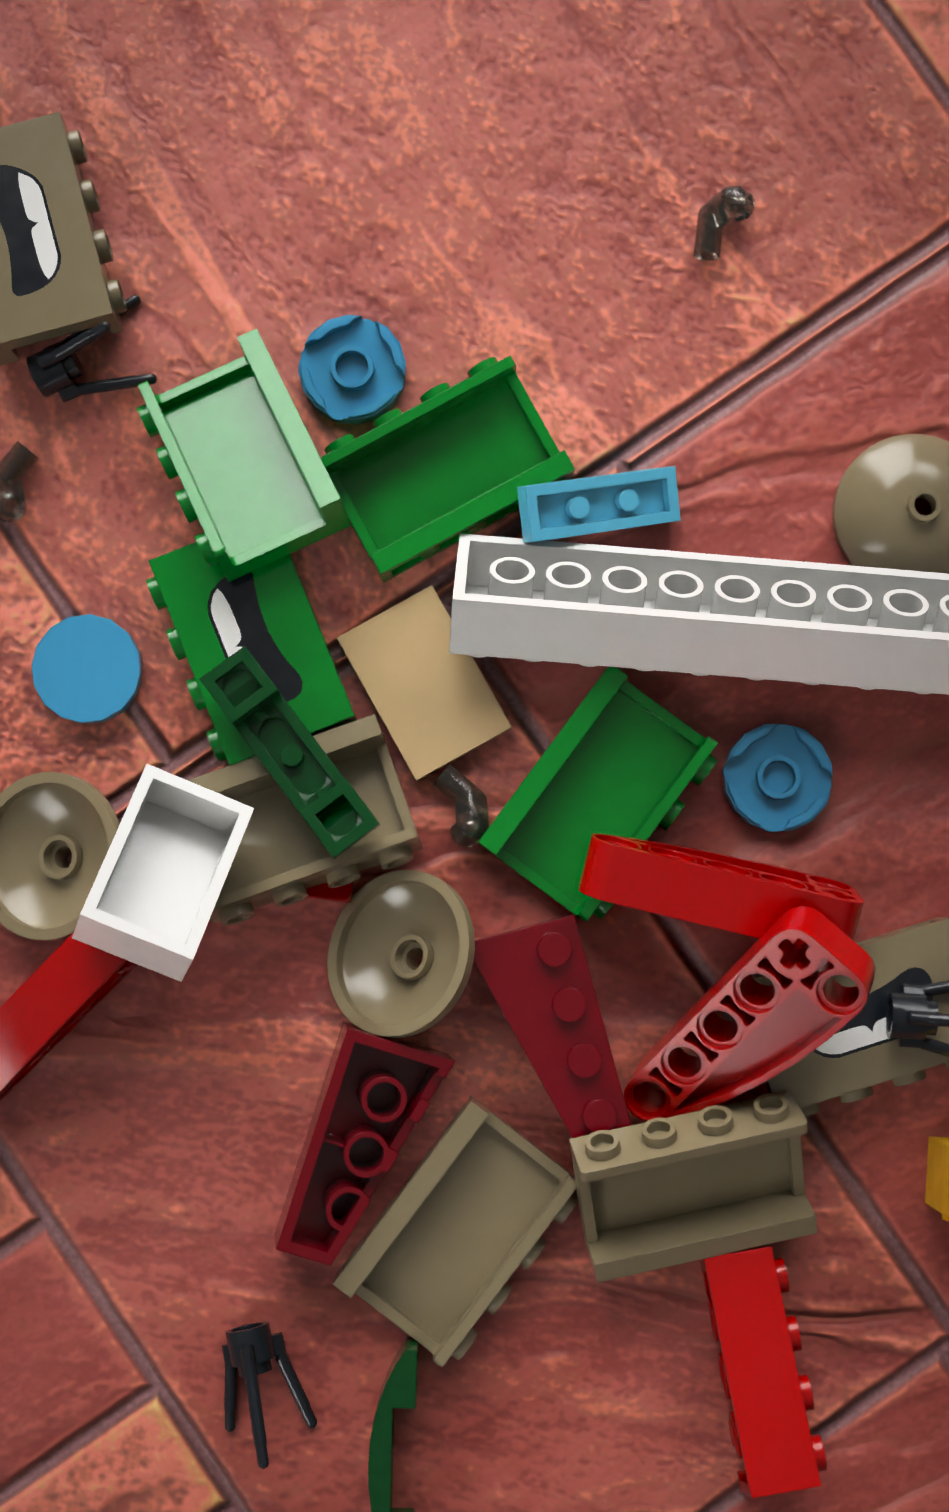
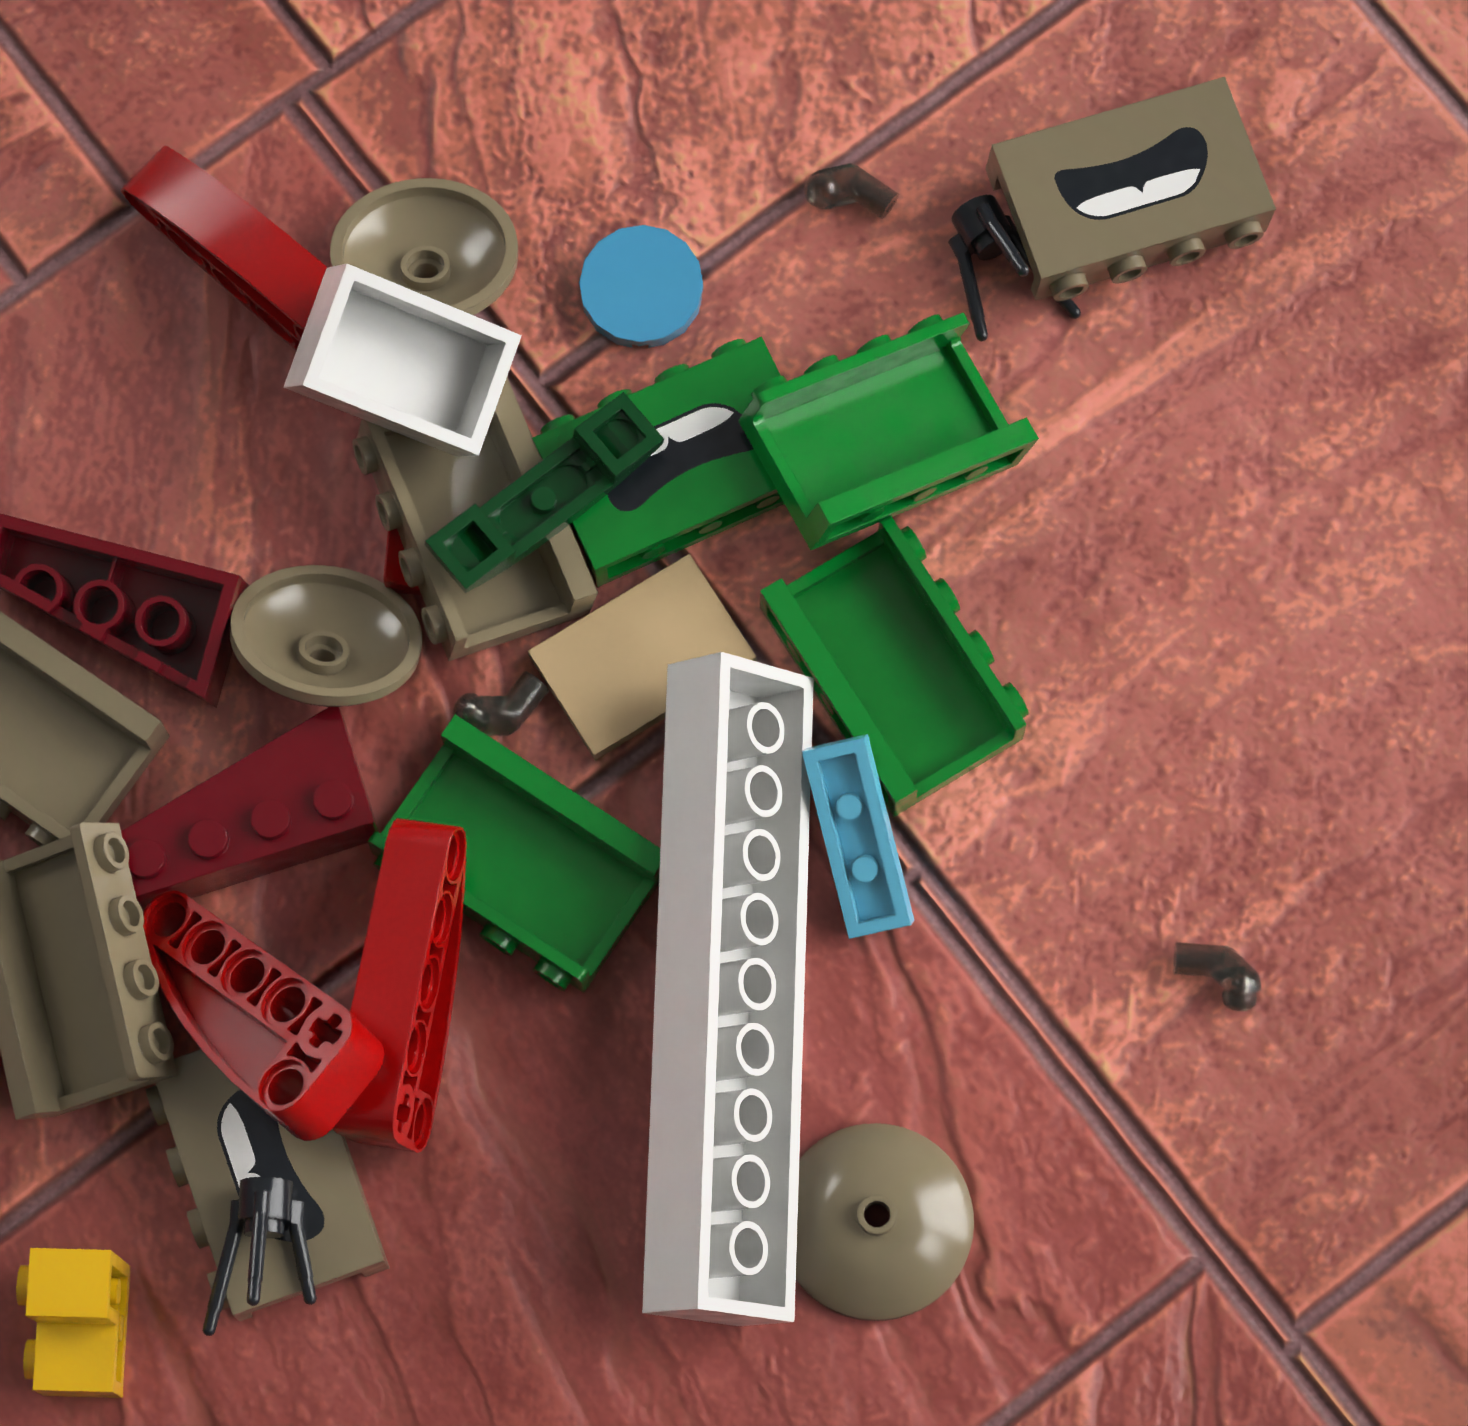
camera: 90 degrees right, 10 degrees down
dark azure tile [298,315,406,425] -> none
dark azure tile [722,724,833,832] -> none

